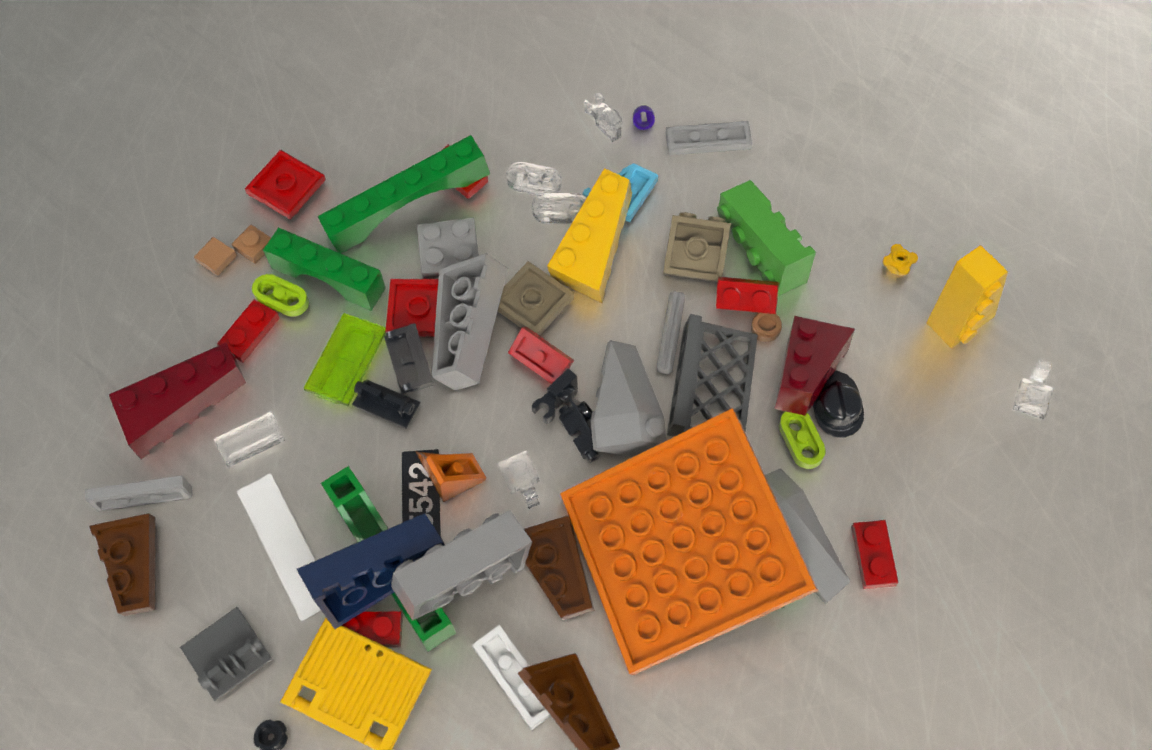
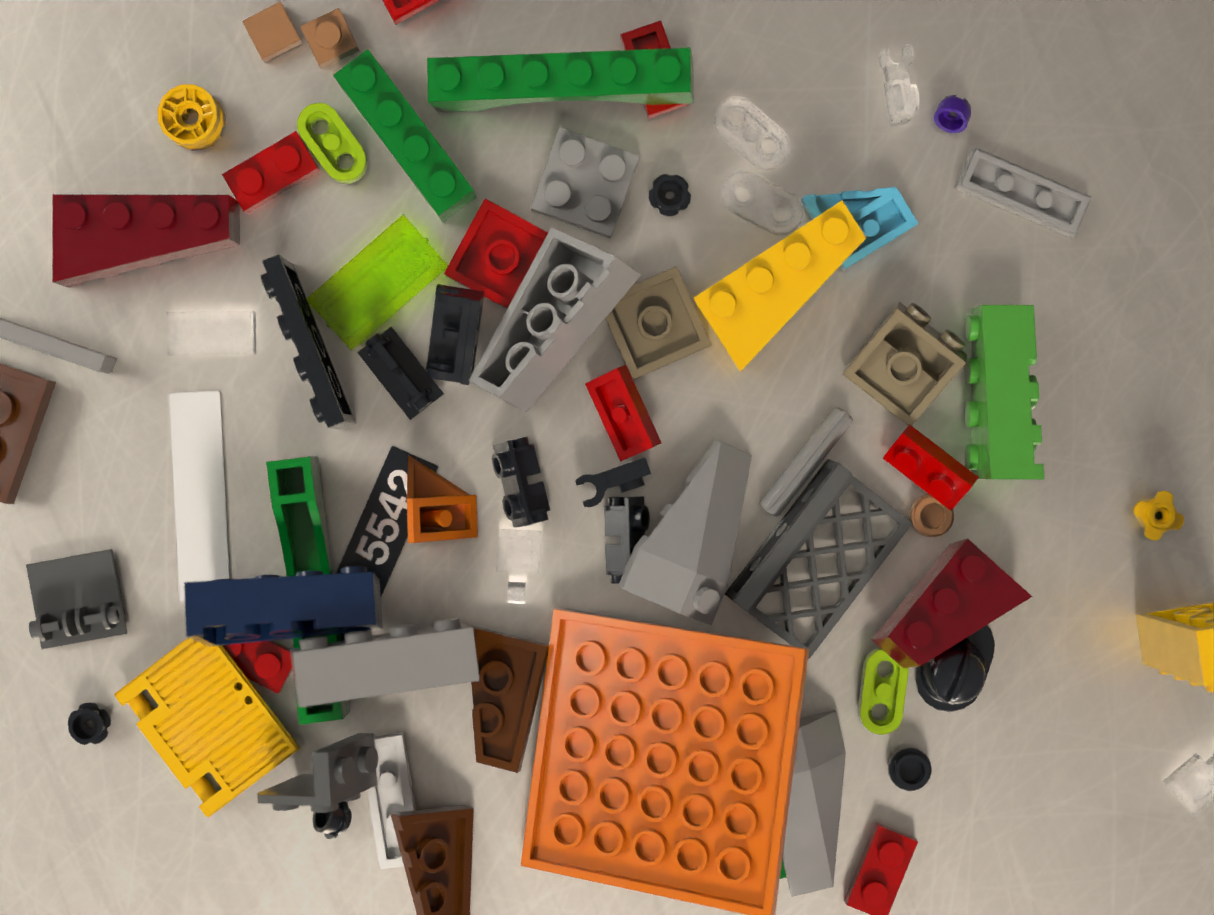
camera: 25 degrees right, 25 degrees up
none -> yellow wheel [157,84,226,151]
none -> dark grey bracket [257,733,378,813]
none -> black plate [260,254,356,430]
none -> black plate [313,801,352,840]
none -> black hinge [492,436,551,528]
none -> black plate [649,174,691,216]
none -> black plate [888,747,932,791]

